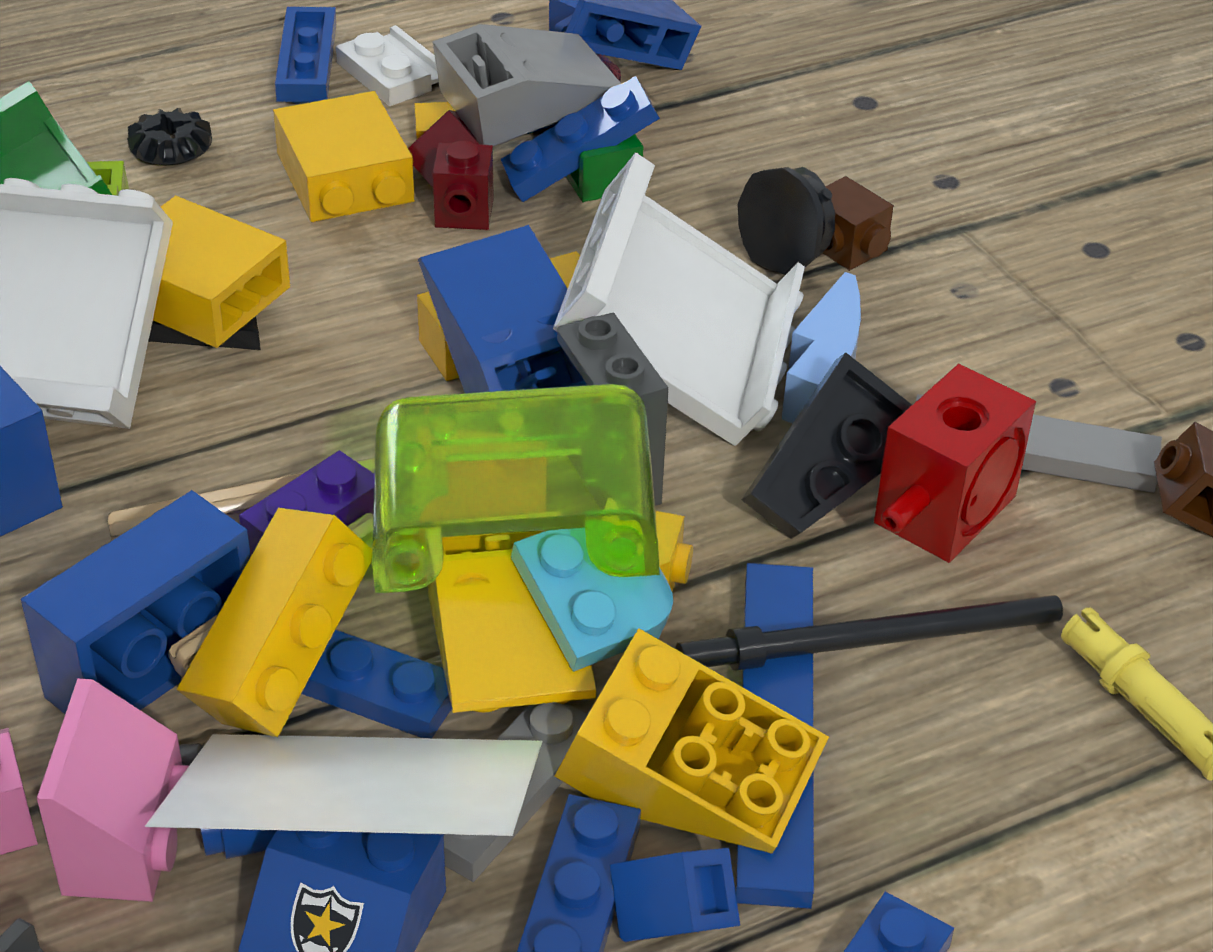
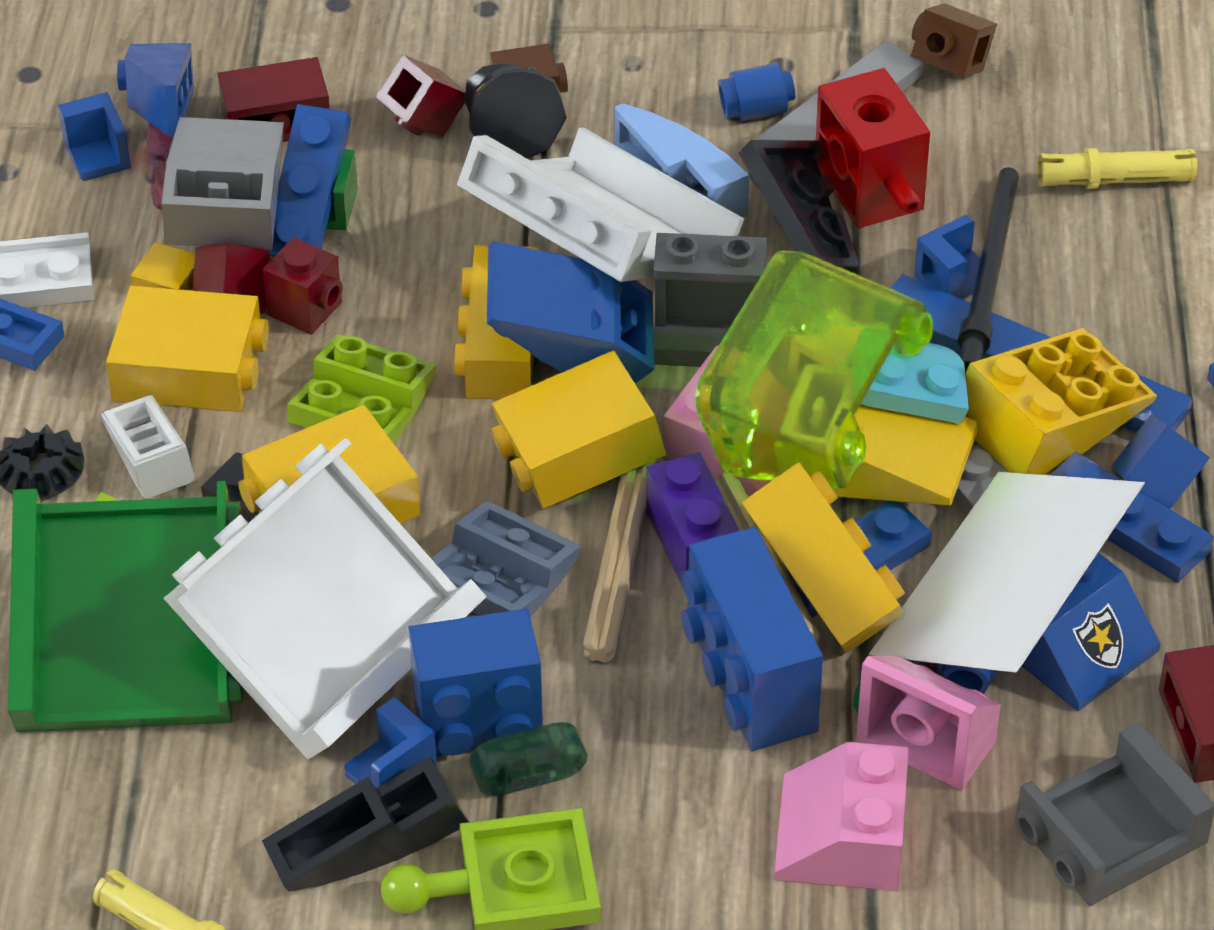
camera: 60 degrees left, 5 degrees up
none -> white slope [101,395,194,499]
none -> dark red brick [217,57,330,142]
none -> lime slope [287,334,436,444]
none -> dark red brick [376,54,465,137]
none -> sand blue slope [431,500,581,617]
none -> yellow brick [490,350,666,509]
none -> blue brick [718,62,796,122]
none -> blue panel [914,215,980,299]

